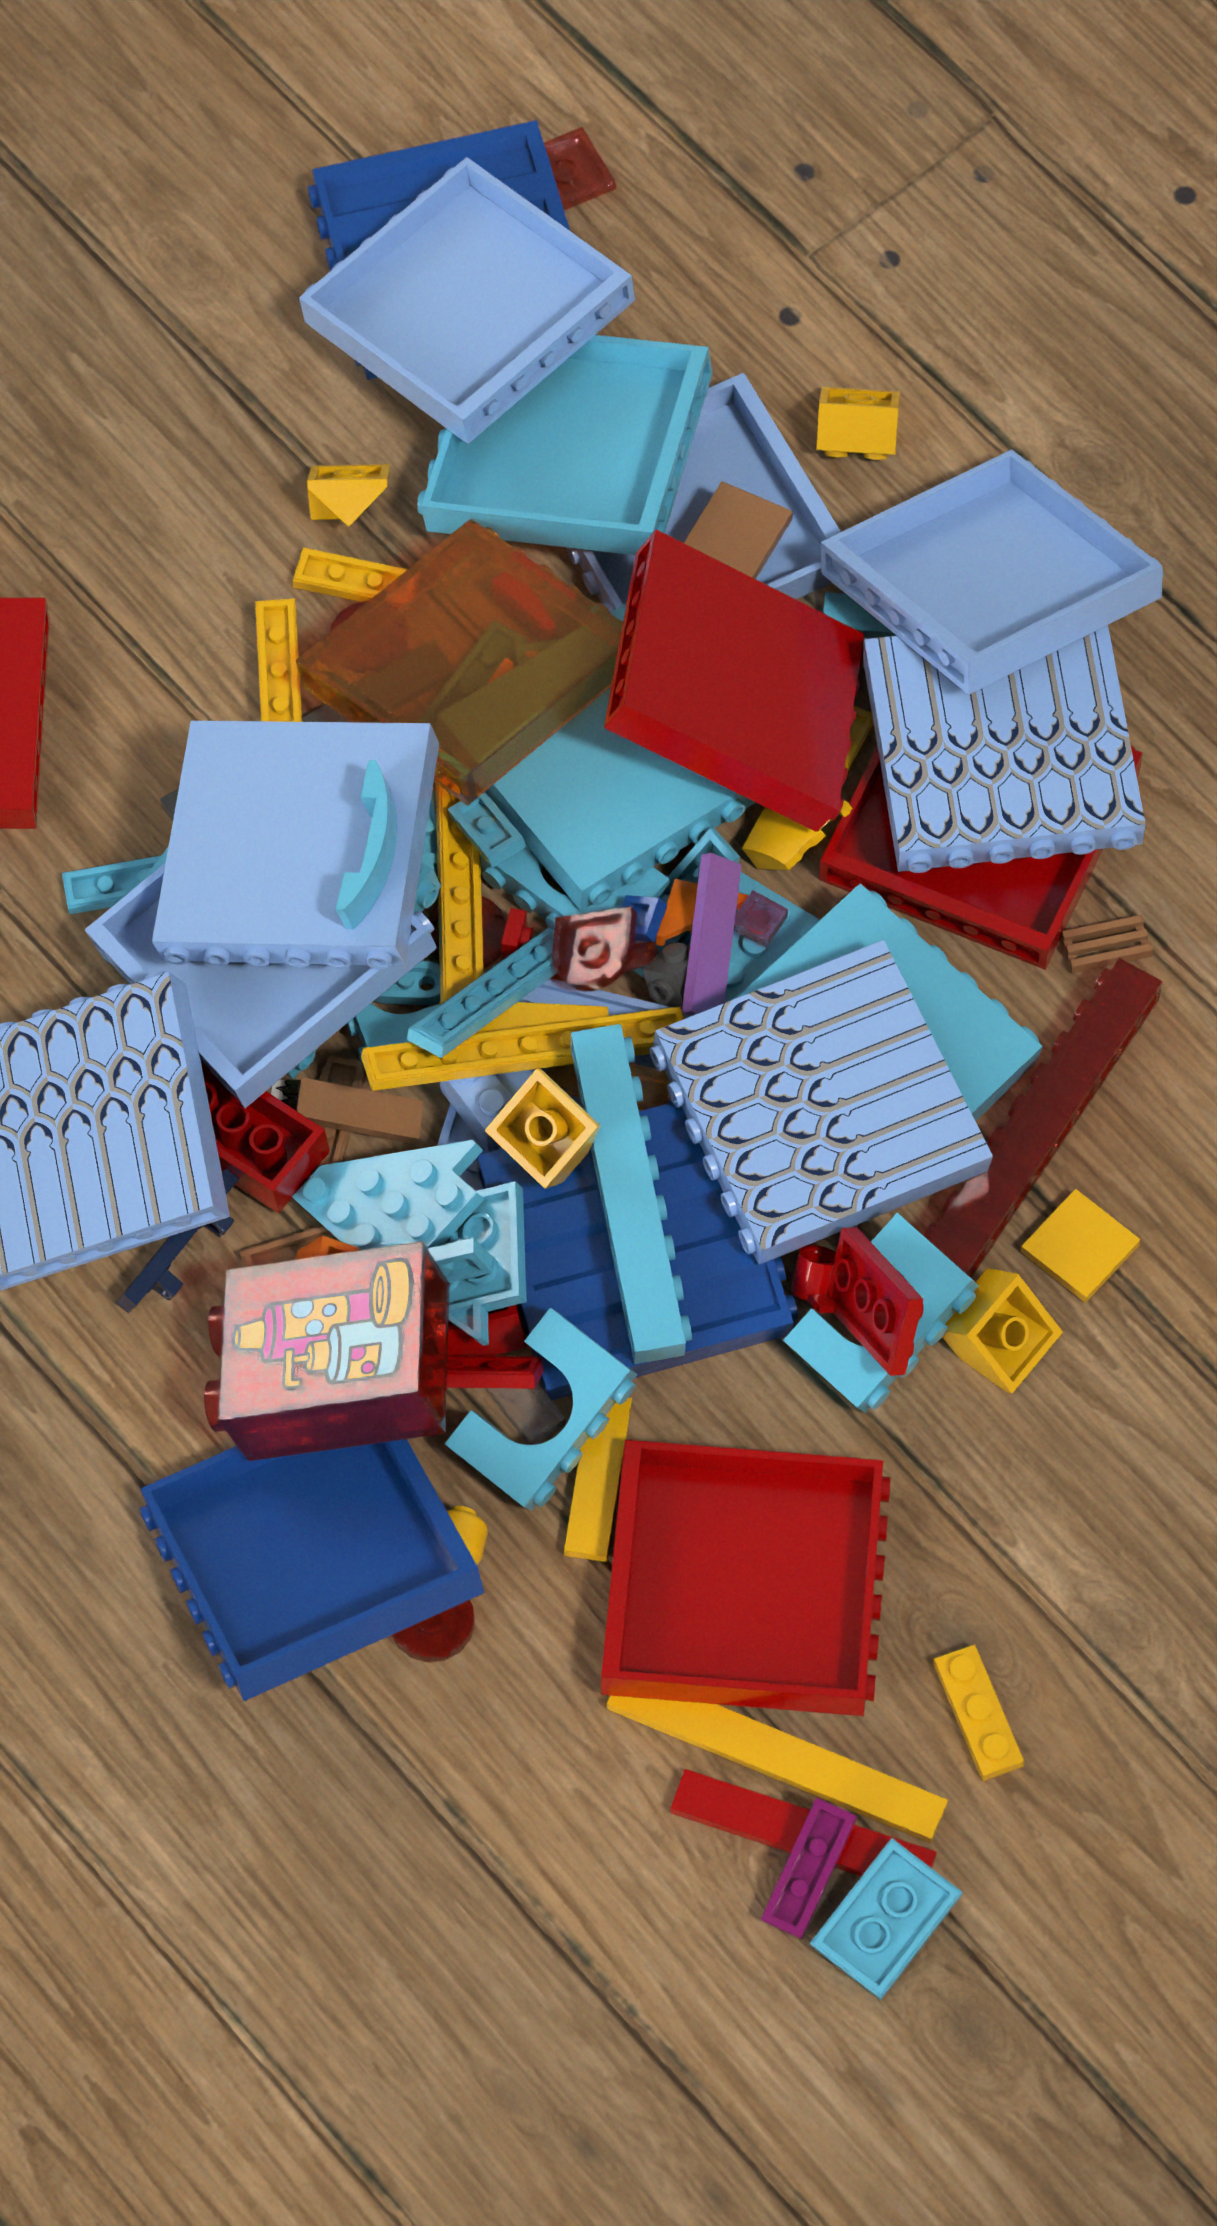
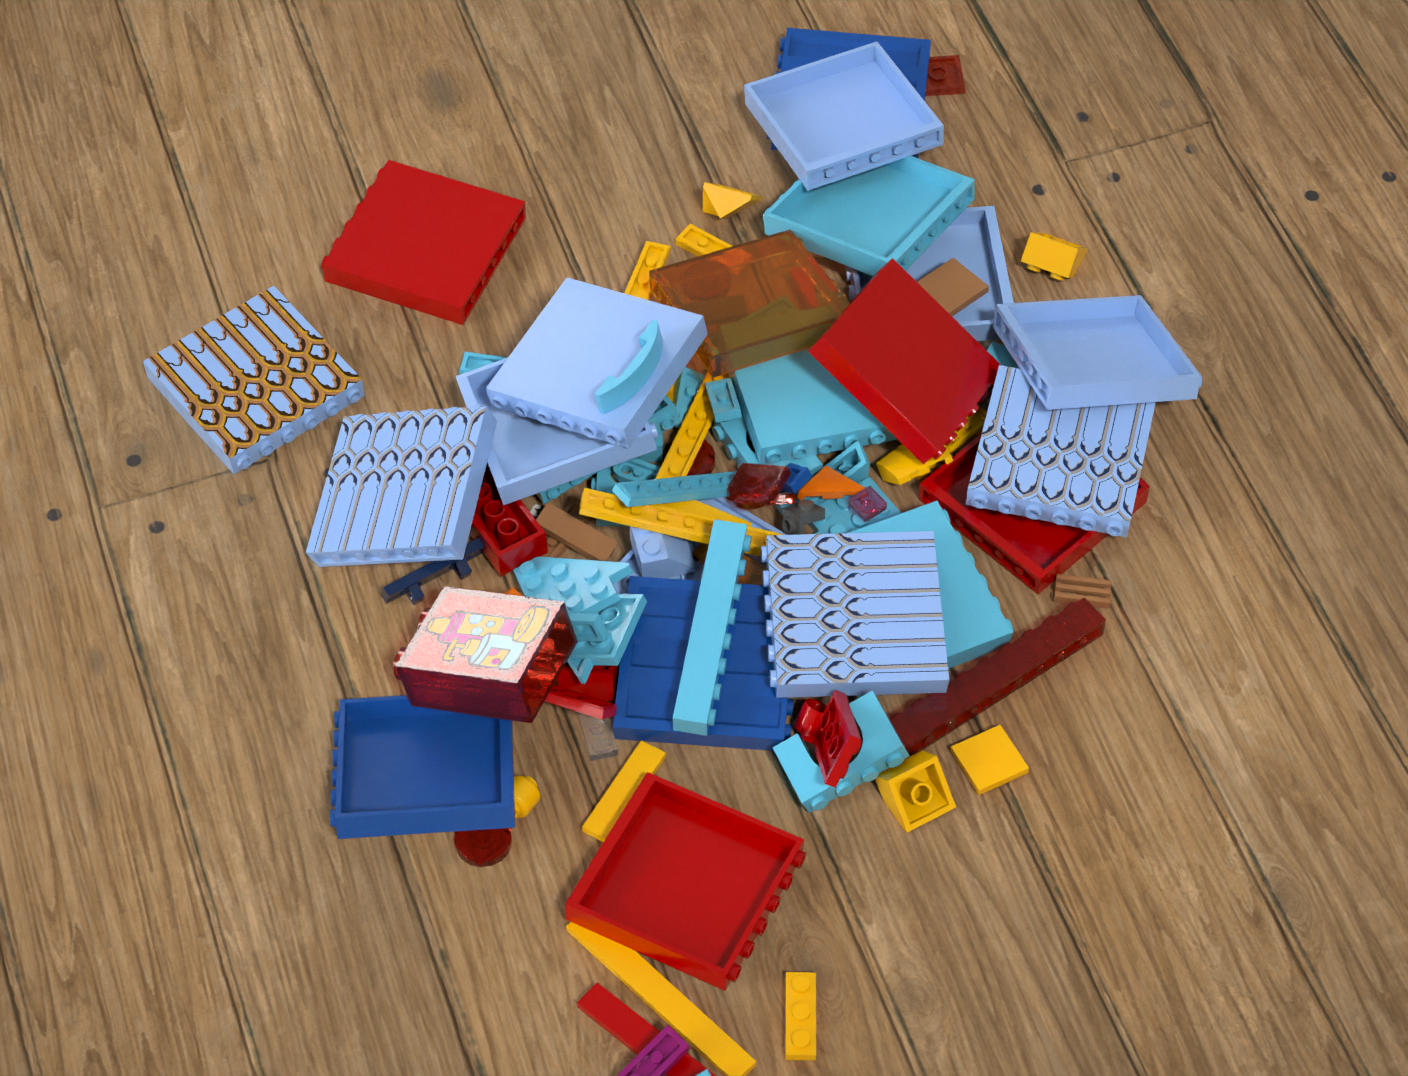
camera: 20 degrees right, 10 degrees down
medium azure arch [445,1307,638,1510] -> none
yellow slope [485,1068,600,1189] -> none
red plate [501,908,533,960] -> none
medium lavender tile [682,853,742,1016] -> none

